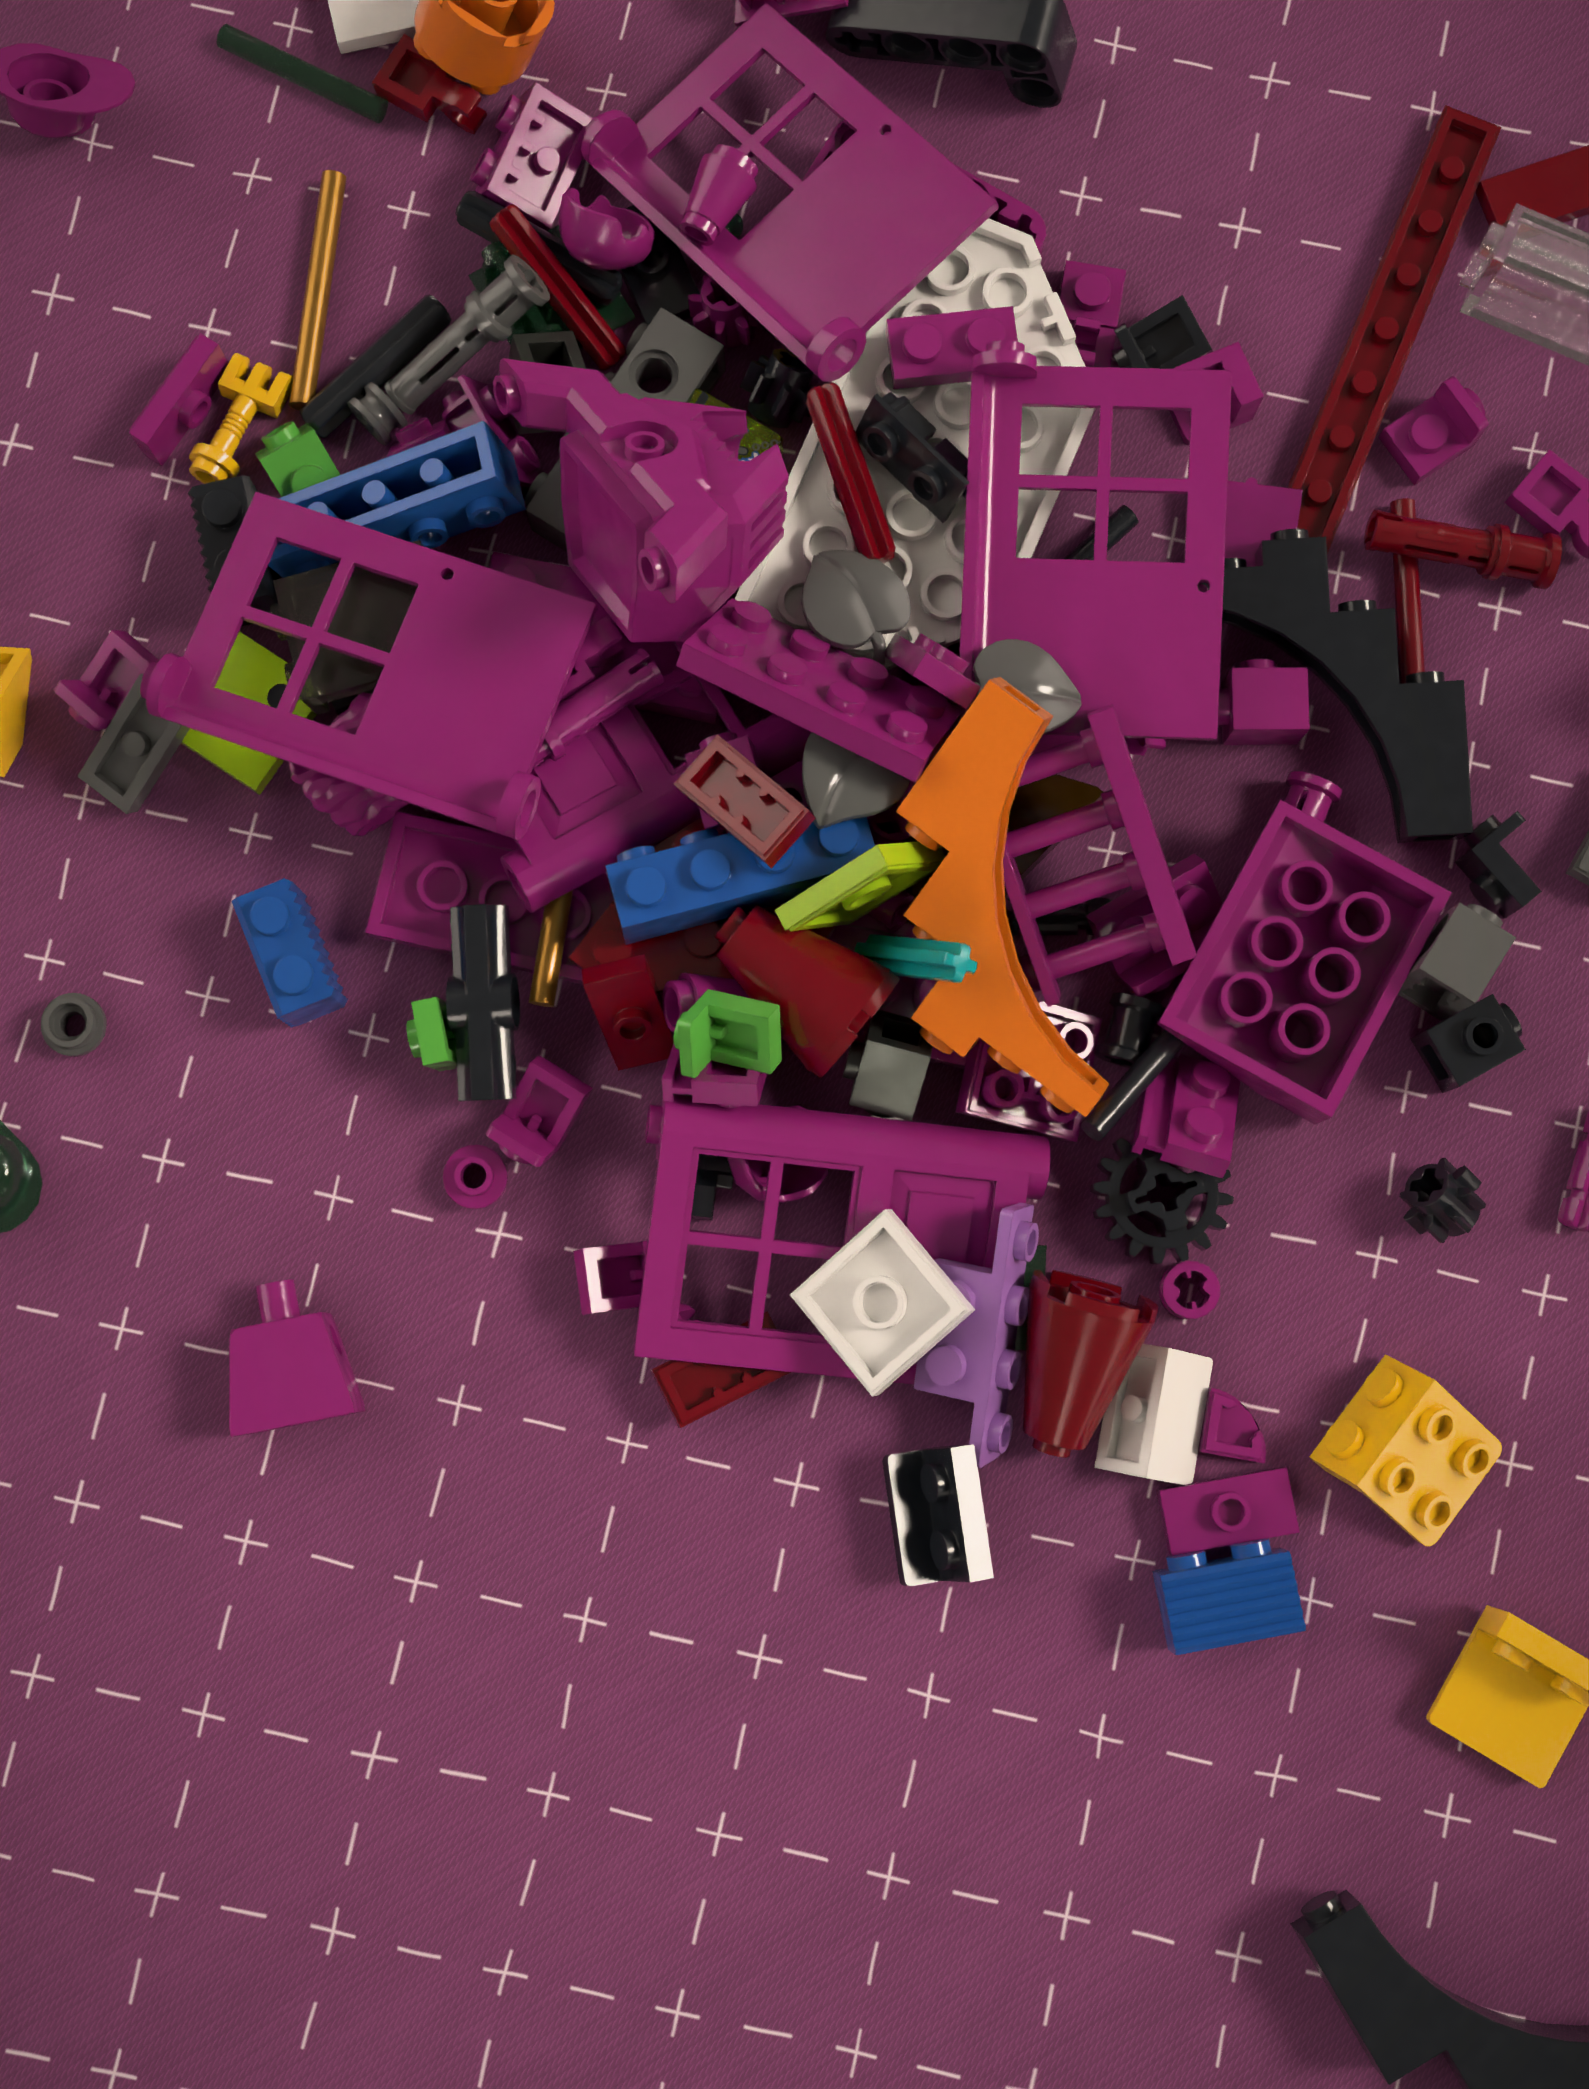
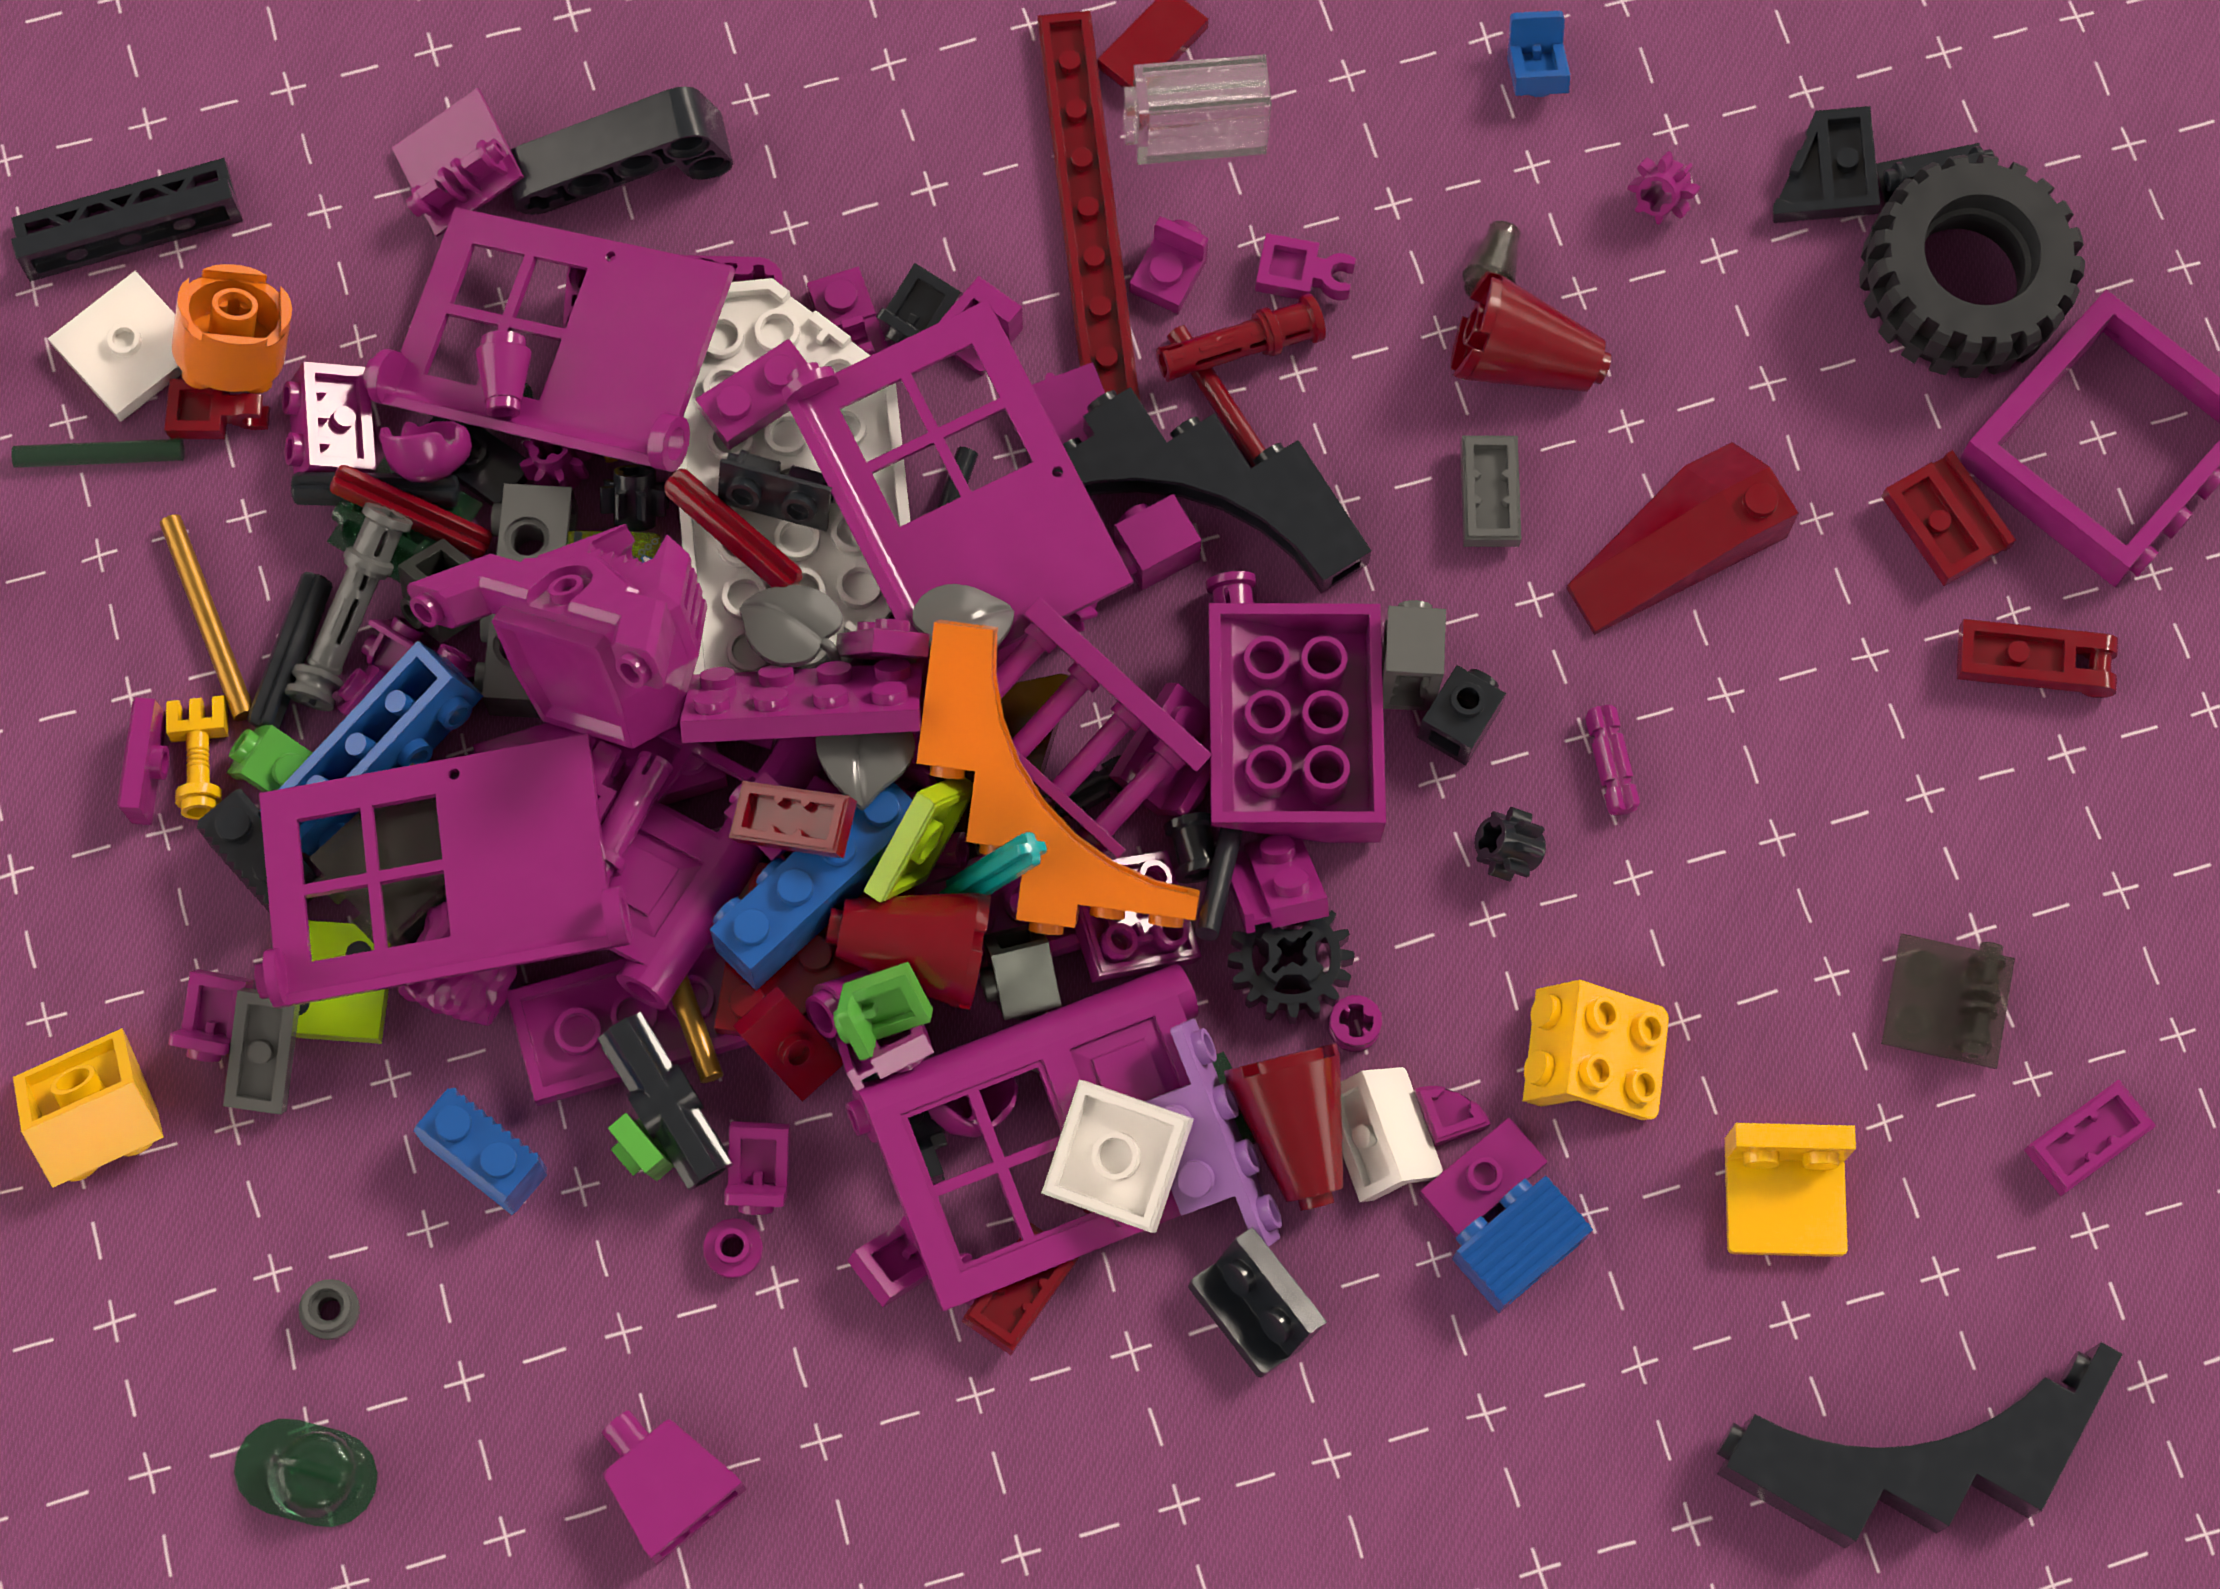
camera: 30 degrees left, 10 degrees down
black bracket [1455,811,1542,919] -> none

